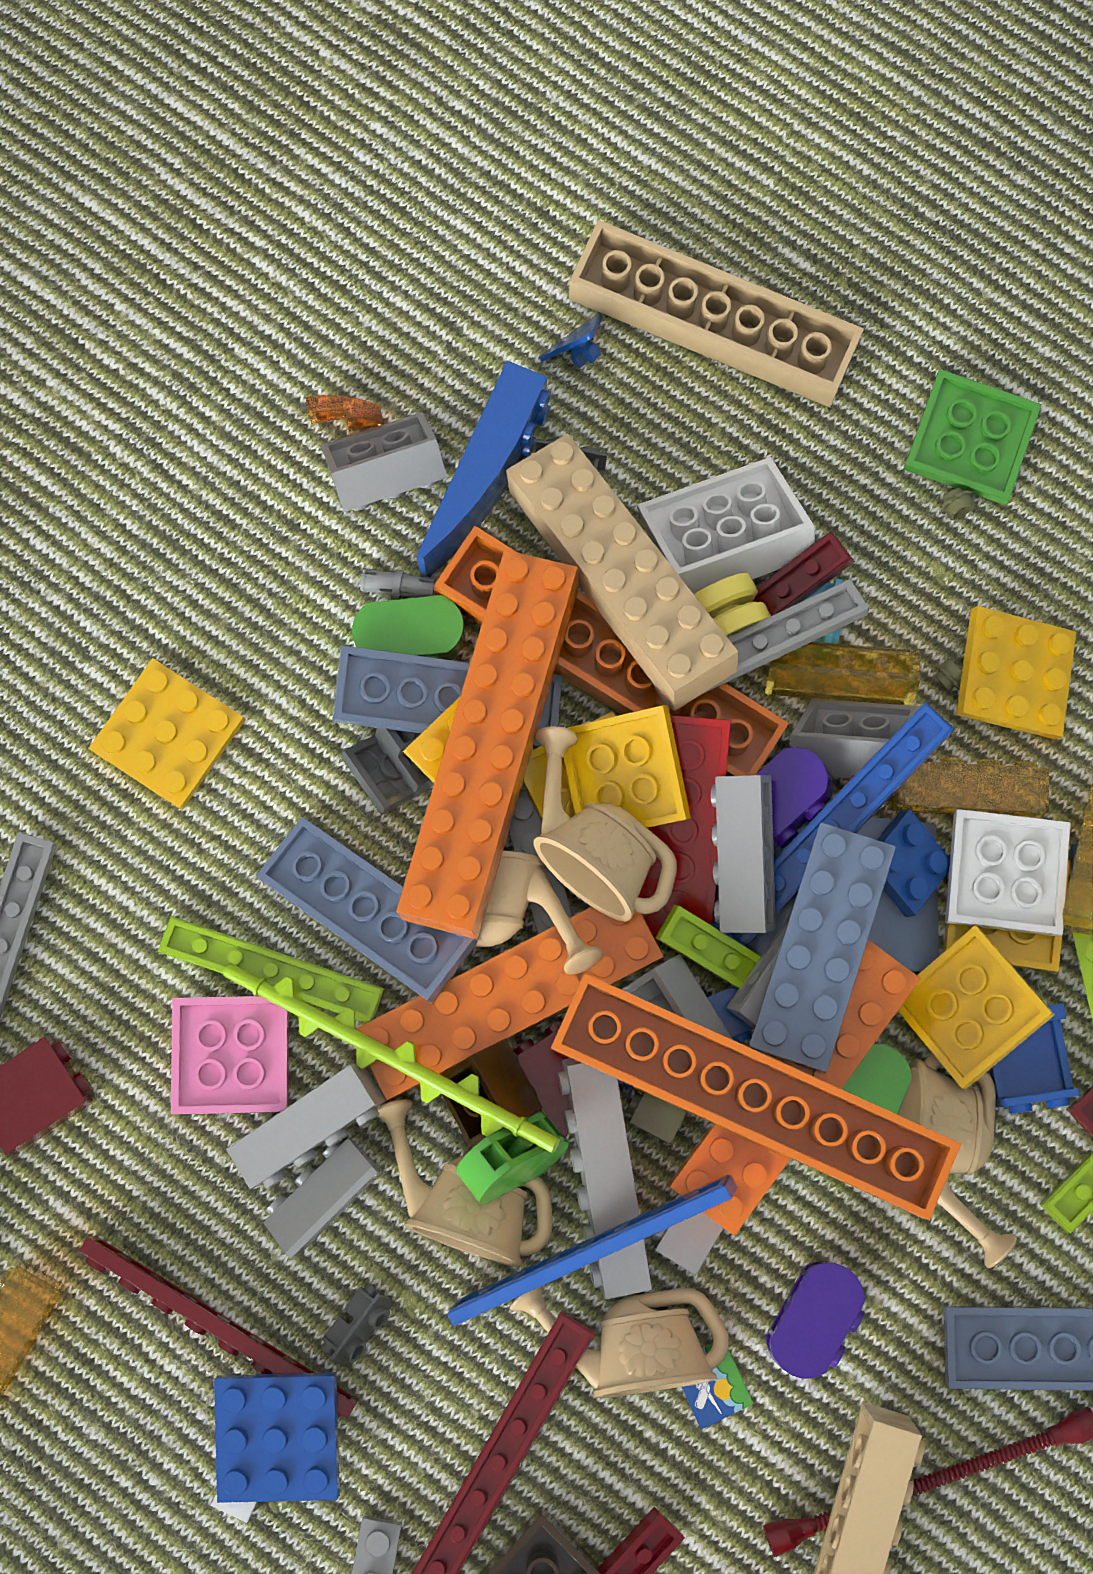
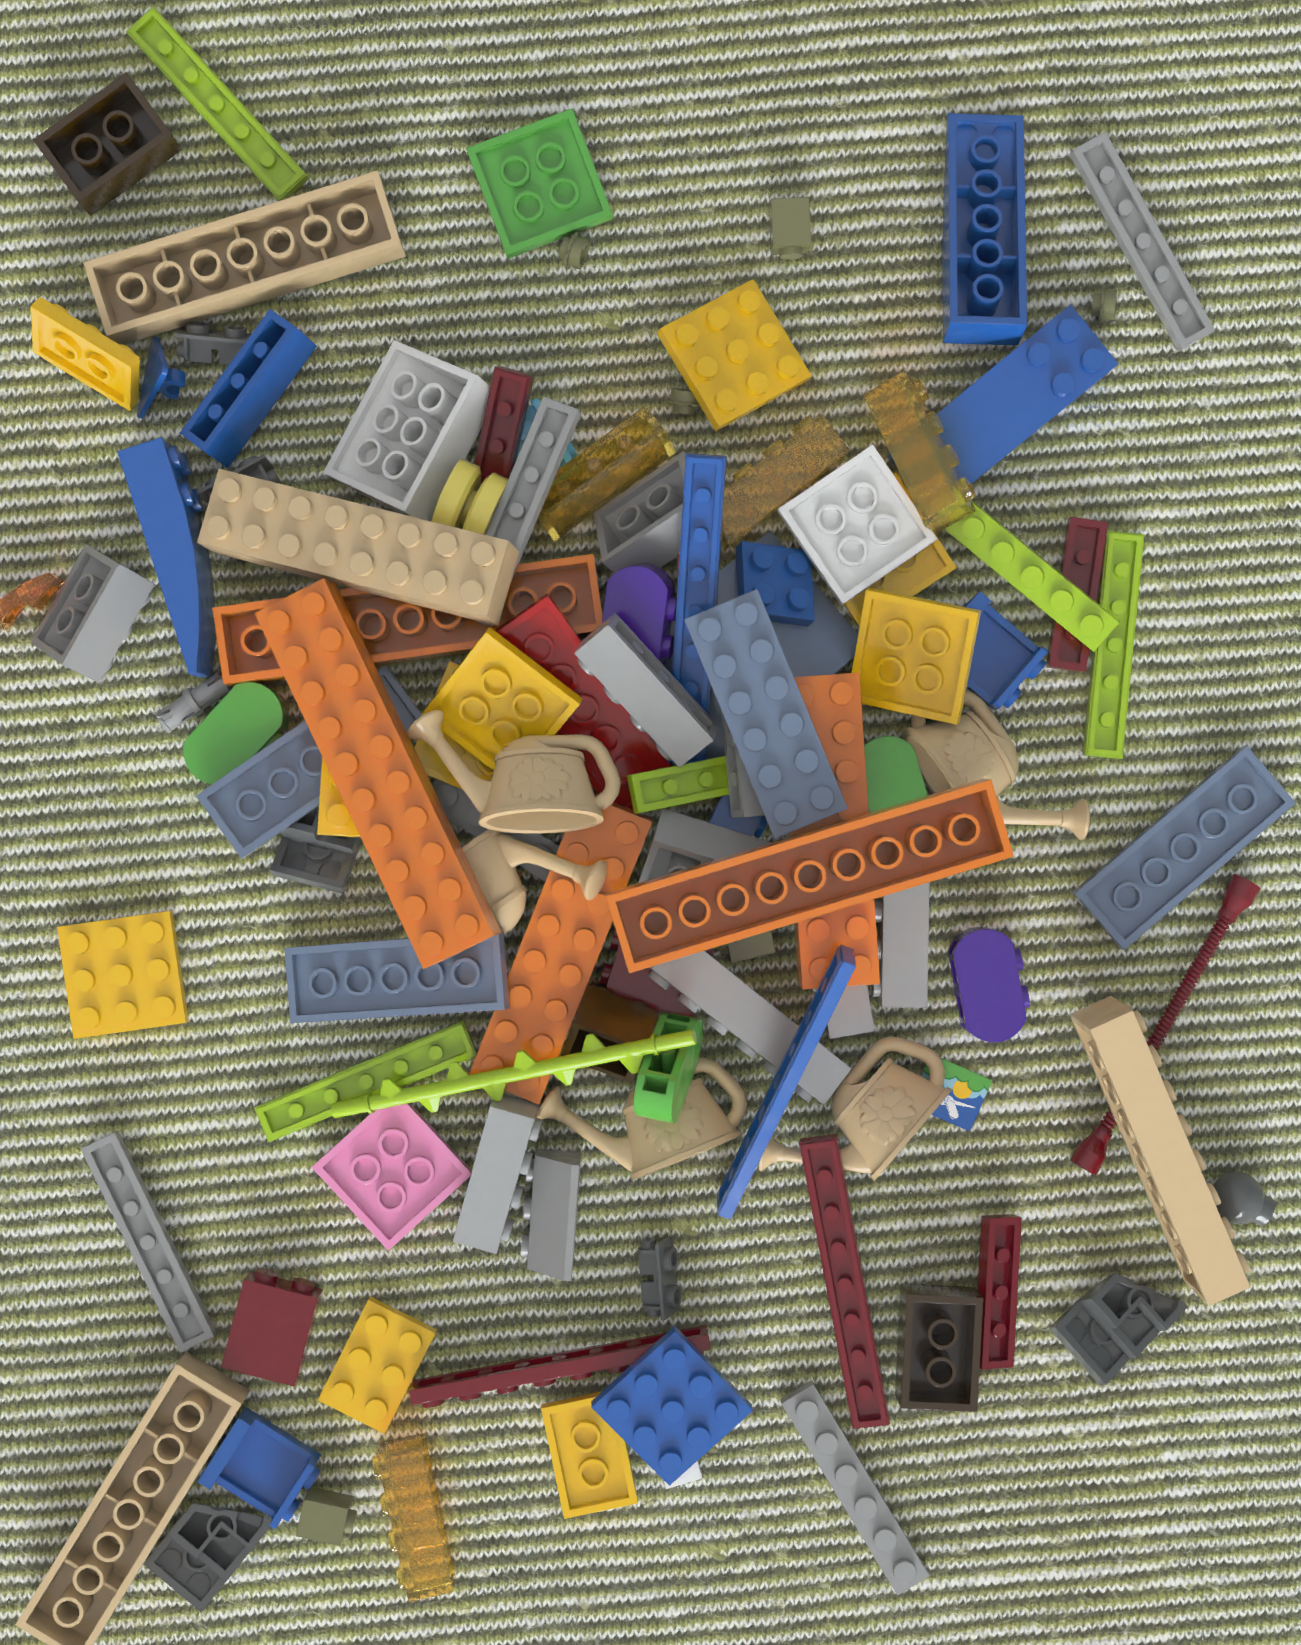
camera: 40 degrees left, 10 degrees up
none -> yellow plate [31,297,140,411]
none -> dark brown brick [33,72,182,216]
none -> lime tile [126,6,309,201]
none -> dark grey hinge [174,322,252,365]
none -> blue brick [180,309,317,468]
none -> yellow plate [318,1296,437,1434]
none -> yellow plate [541,1391,638,1519]
none -> light grey brick [871,882,930,1008]

